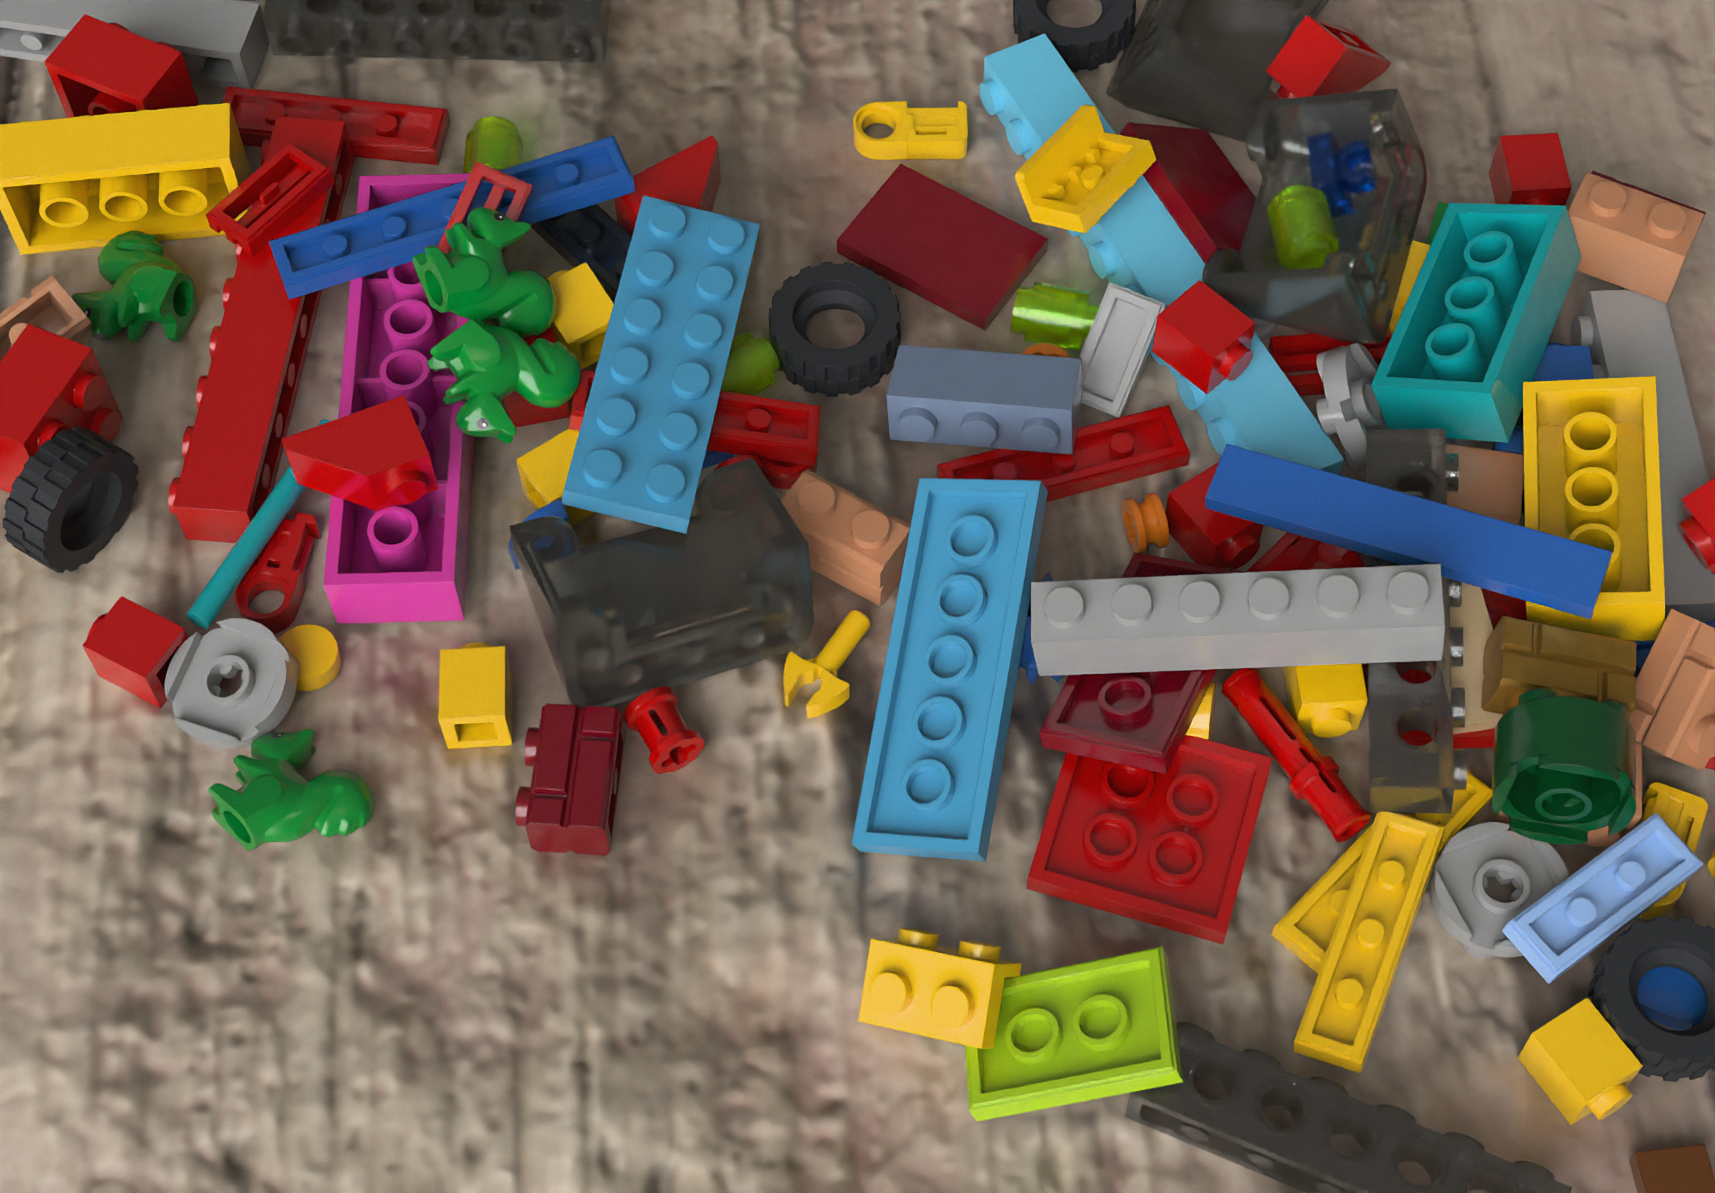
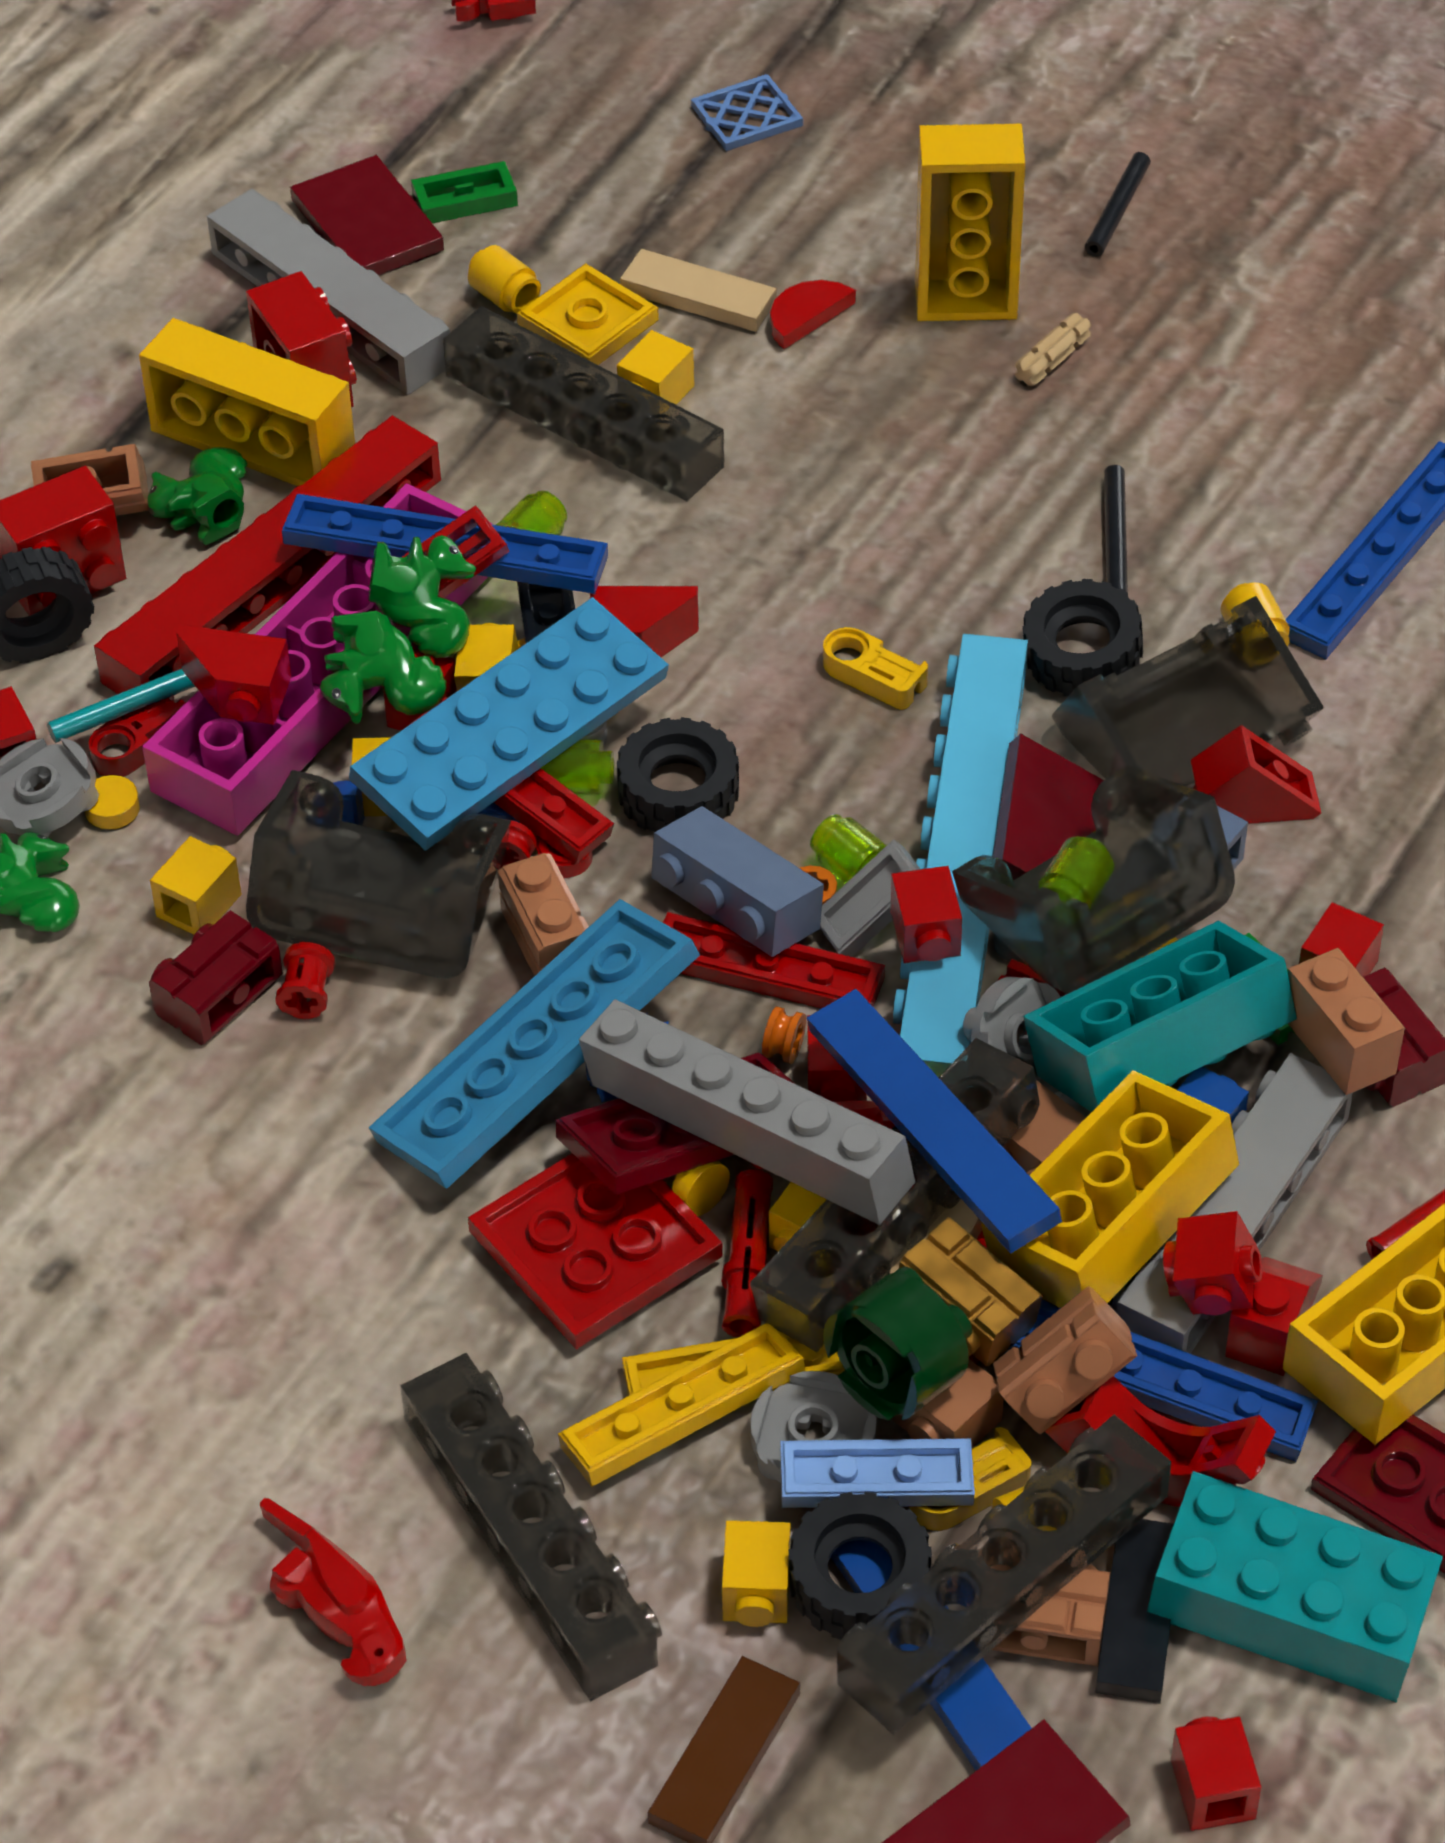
camera: 35 degrees right, 10 degrees down
red tile [206,141,335,257] -> none
red tile [222,86,450,166] -> none
yellow bar [783,610,870,718] -> none
dark red tile [837,163,1048,331] -> none
yellow bracket [858,927,1022,1049] -> none
lime tile [965,946,1183,1122] -> none
yellow bracket [1015,104,1156,234] -> none
clear blue tile [1307,131,1377,219] -> none

